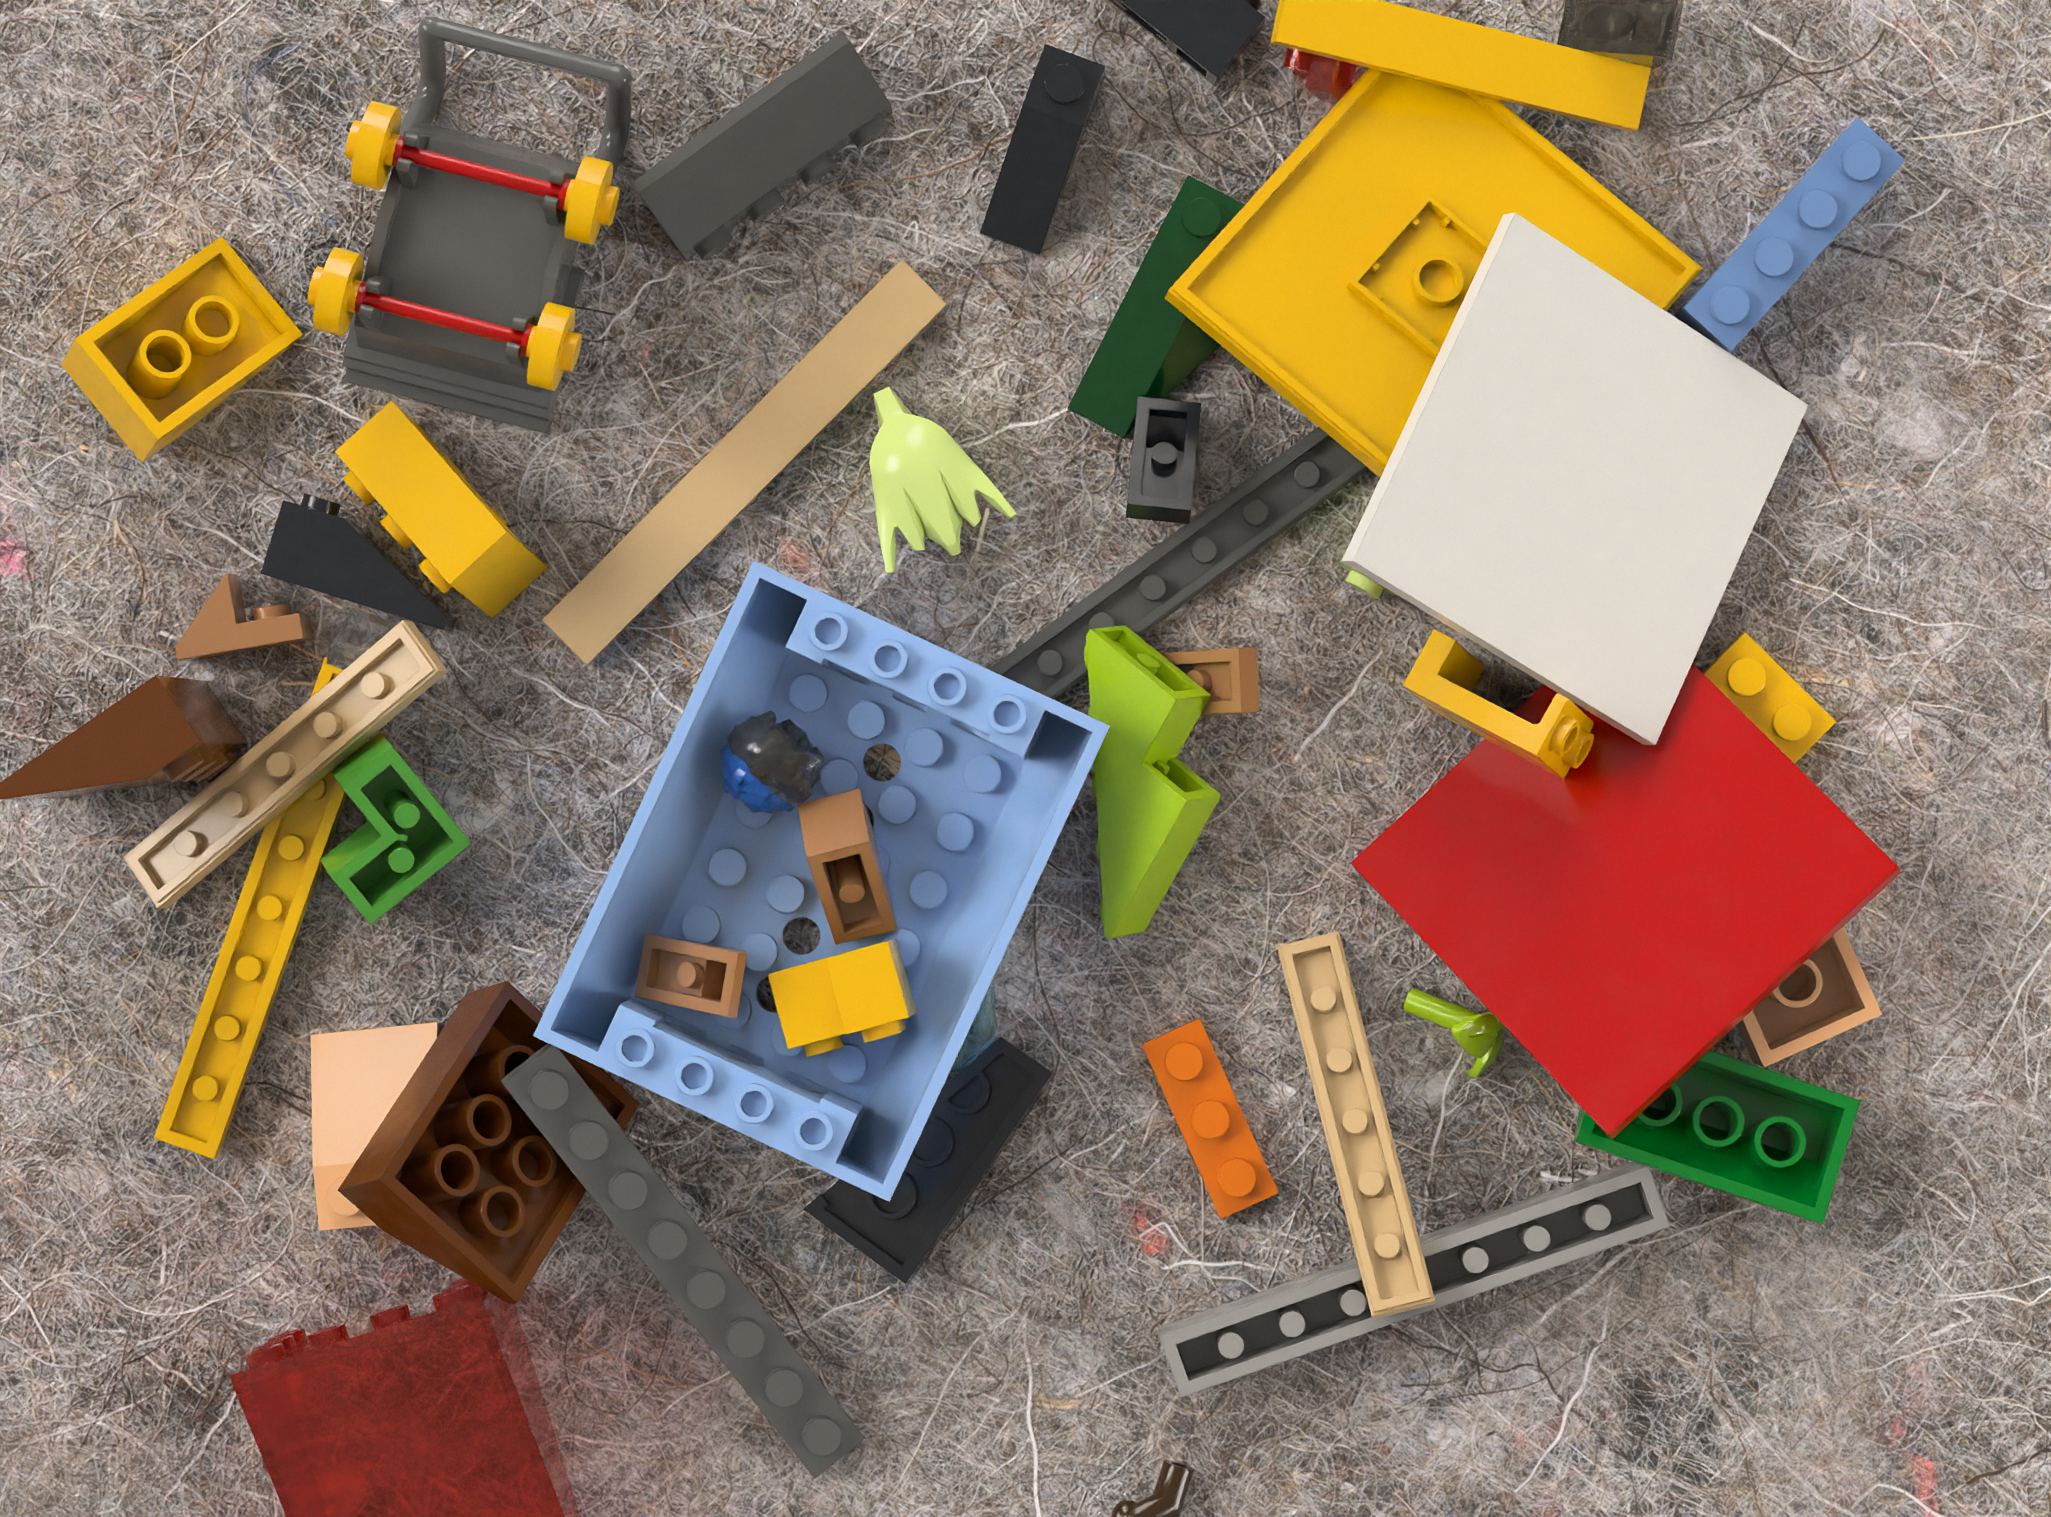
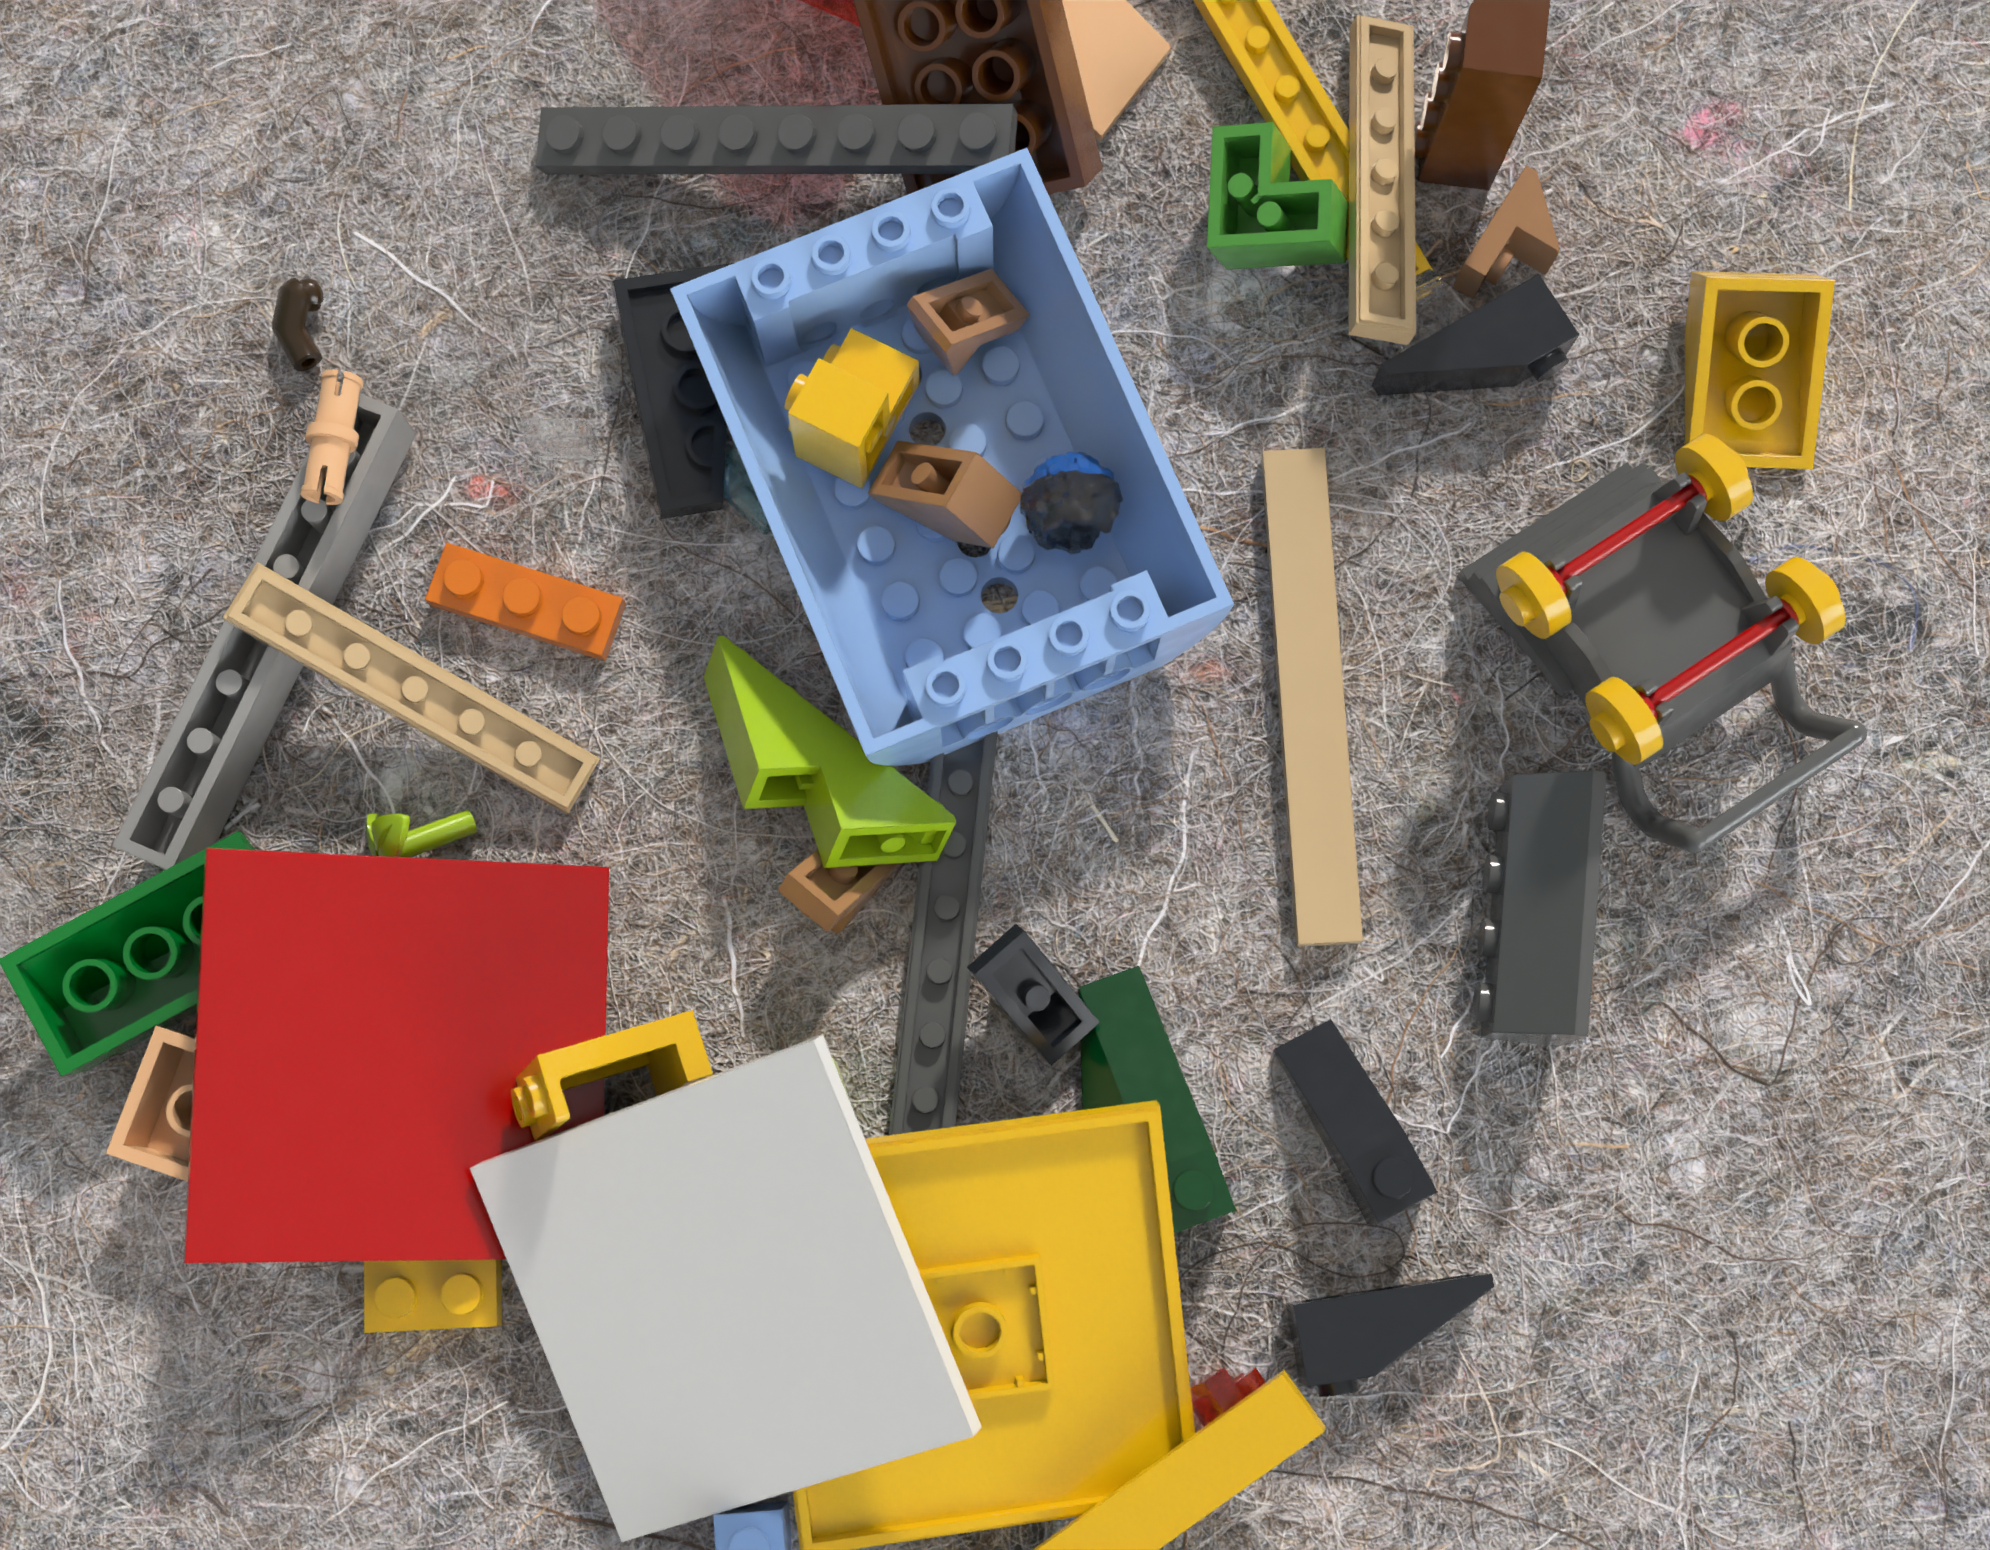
camera: 135 degrees right, 10 degrees down
yellow wedge [335,400,548,619] -> none
yellowish green piece [869,387,1016,574] -> none
none -> light nougat pin [300,369,364,505]

